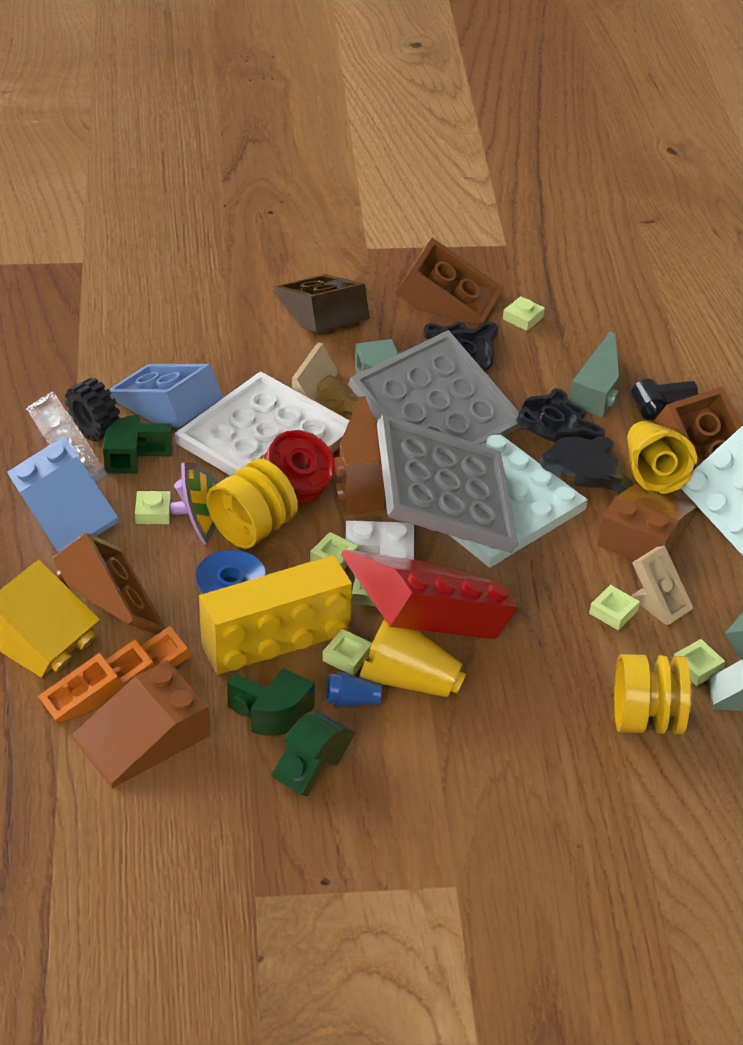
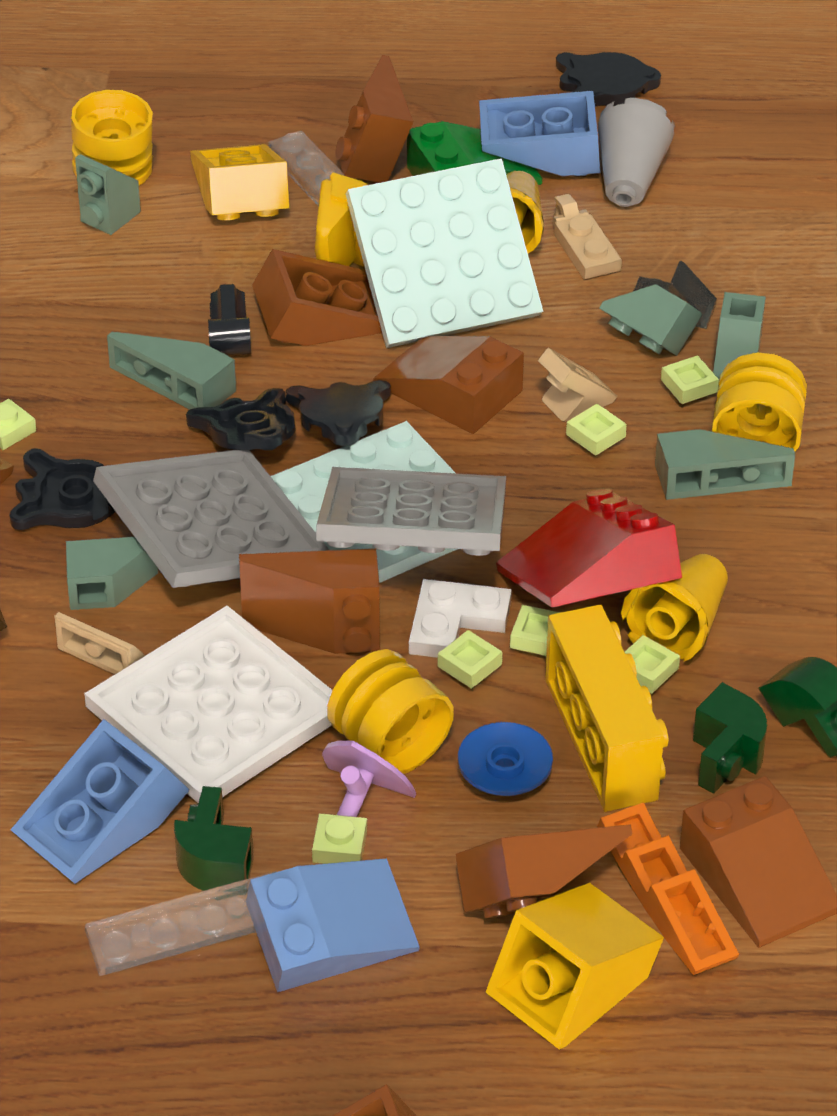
camera: 80 degrees left, 0 degrees up
black tyre [65,378,121,441] -> none
red wheel [262,430,335,505] -> none
clear yellow plate [315,375,358,415] -> none
blue cone [326,671,382,708] -> none
yellow cone [627,421,697,494] -> none
none -> sand green slope [655,429,795,500]

